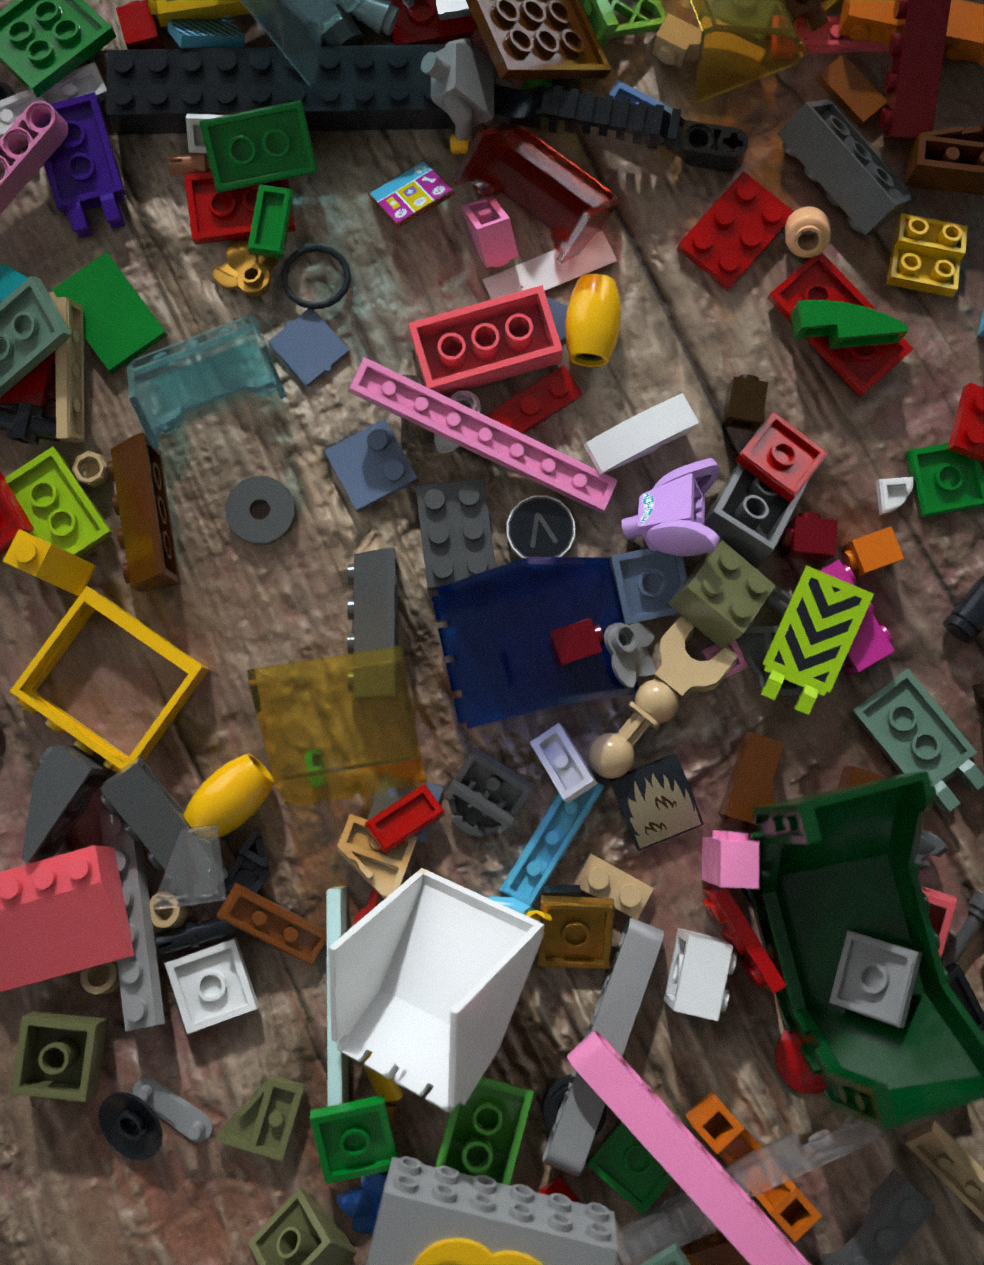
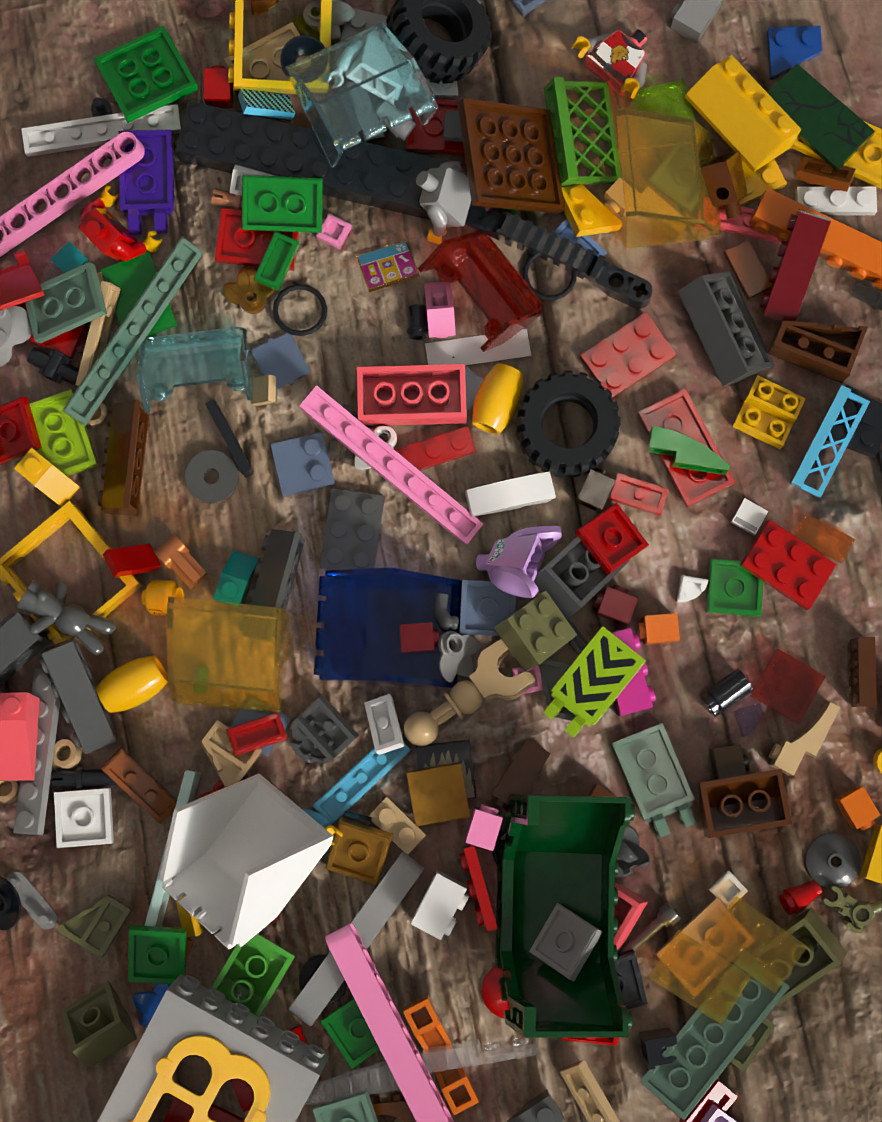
camera: 20 degrees right, 0 degrees up
clear wing [153,825,227,910] -> none
black slope [219,826,270,894] -> none
black tile [506,495,575,565] -> none
light nougat head [785,206,831,258] -> none
none -> dark grey animal [16,581,116,655]
none -> sand green tile [62,237,204,426]
none -> red torso [78,186,163,262]
none -> red tile [103,544,162,577]
none -> yellow head [141,580,184,615]
none -> nougat piece [154,534,208,589]
none -> black tile [205,400,254,478]
none -> teal slope [213,551,260,610]
none -> tan tile [251,375,276,406]
none -> bright pink tile [316,213,352,250]
none -> pearl gold tile [406,762,470,827]
none -> black pin [407,304,428,340]
none -> dark grey arm [433,593,459,631]
none -> black tyre [516,370,621,478]
none -> black piece [523,252,577,301]
none -> yellow wing [562,184,623,237]
none -> plate [609,473,669,516]
none -> white tile [730,498,768,535]

